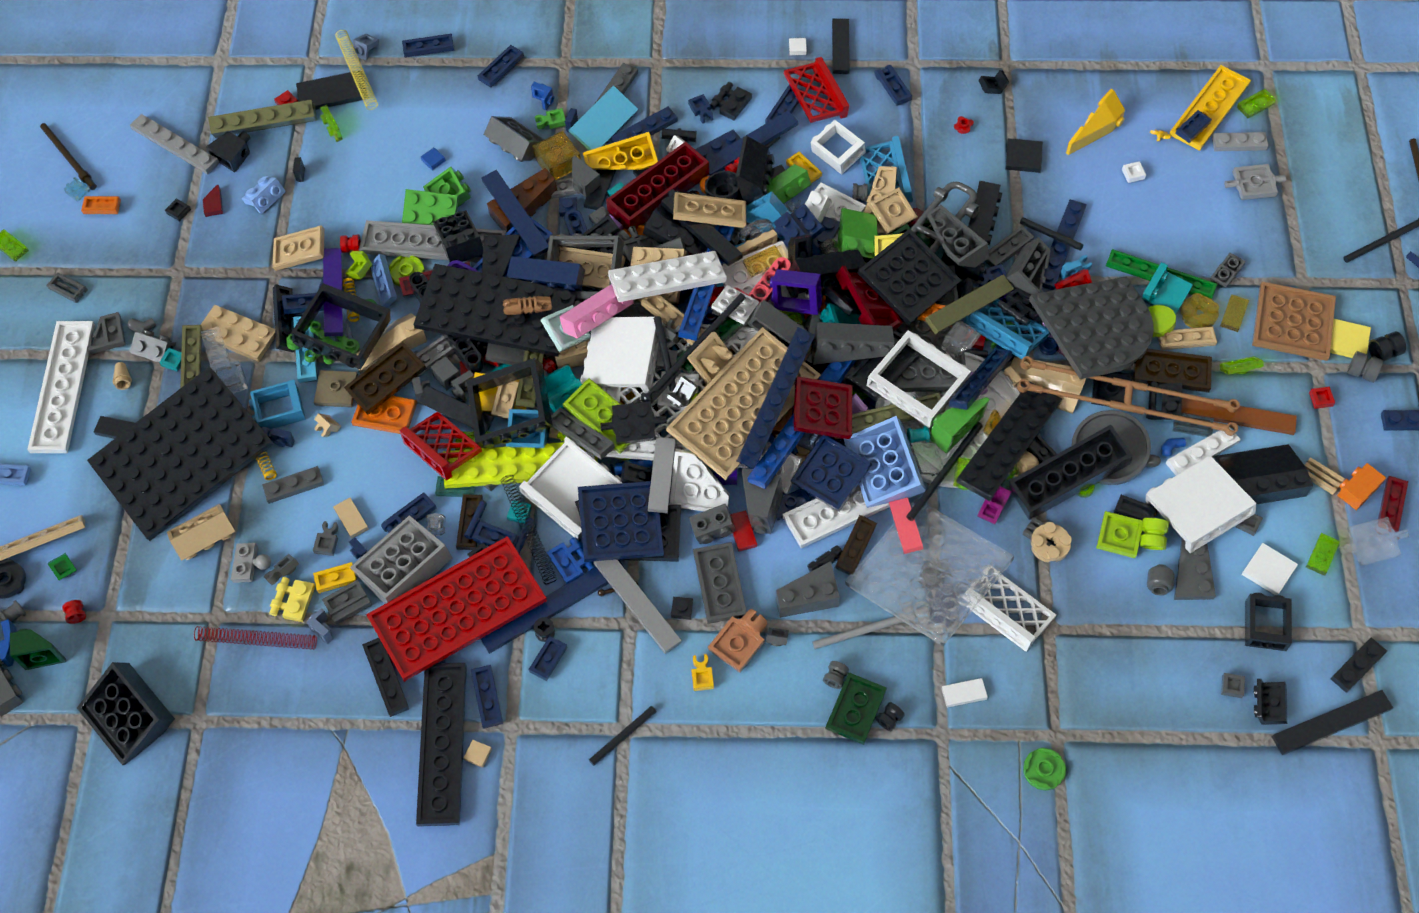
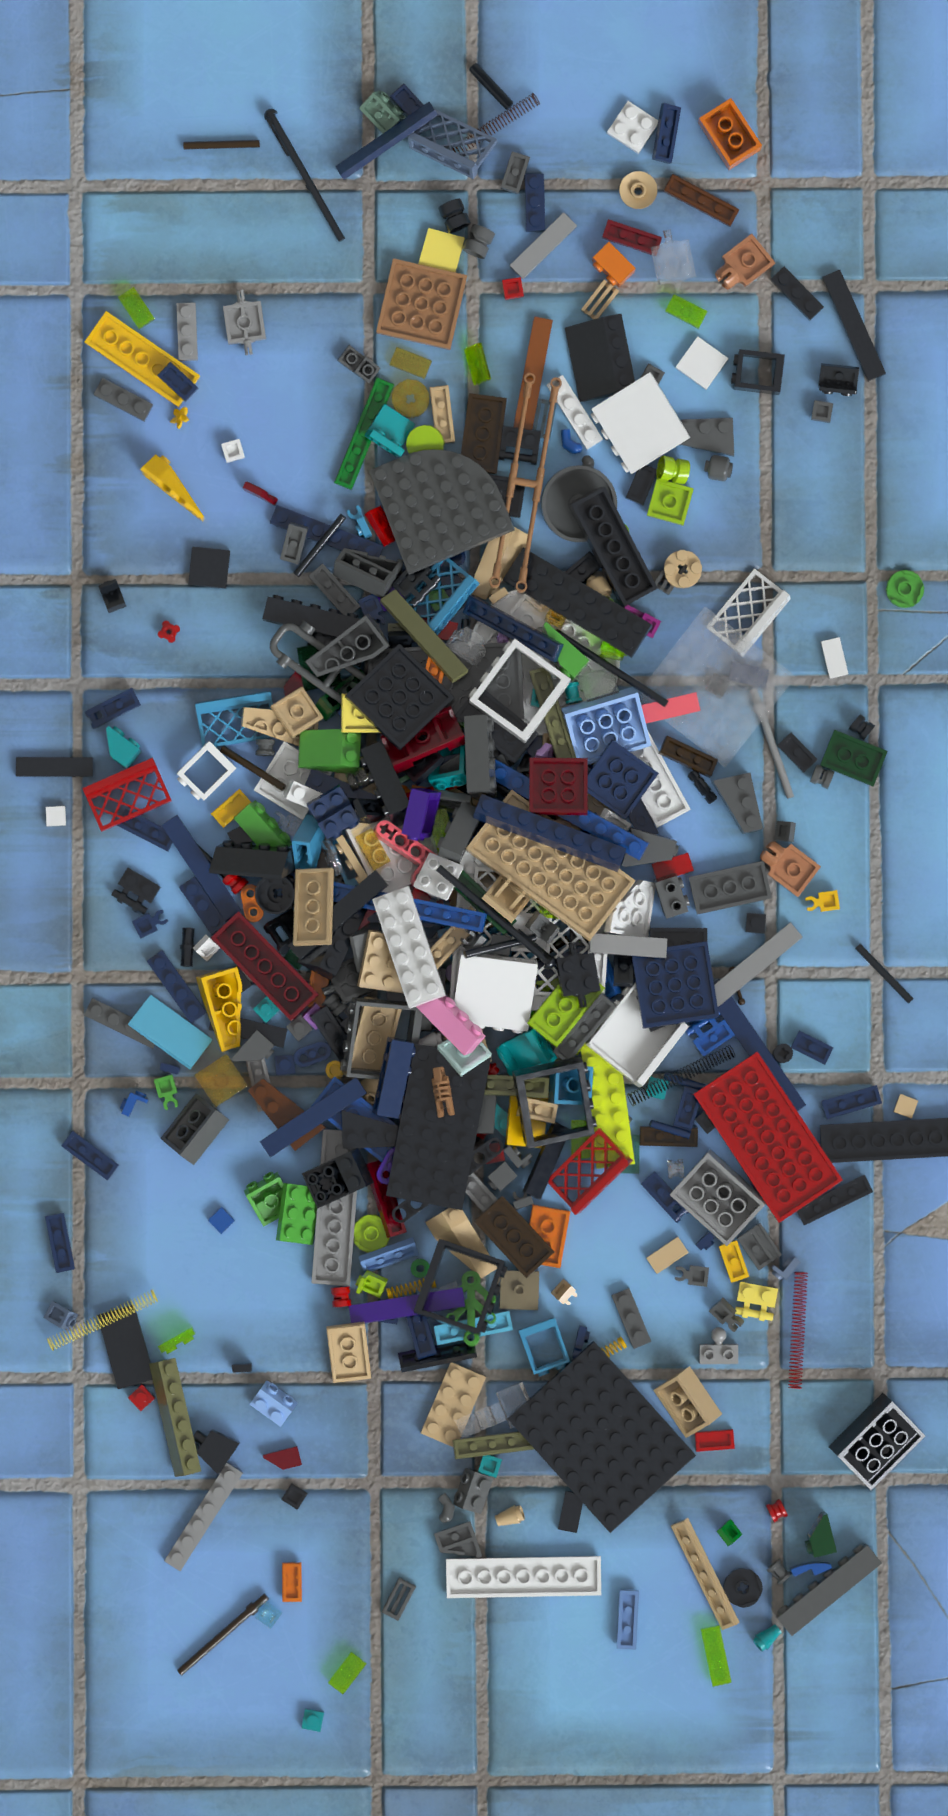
camera: 100 degrees left, 25 degrees up
none -> dark grey plate [93,378,153,422]
none -> teal slope [106,726,141,769]
none -> dark brown bar [220,746,286,791]
none -> dark red tile [243,481,278,506]
none -> dark grey plate [280,522,309,564]
none -> light grey tile [510,212,577,279]
none -> red tile [694,1429,735,1452]
none -> nougat plate [715,234,775,290]
none -> black plate [777,732,818,773]

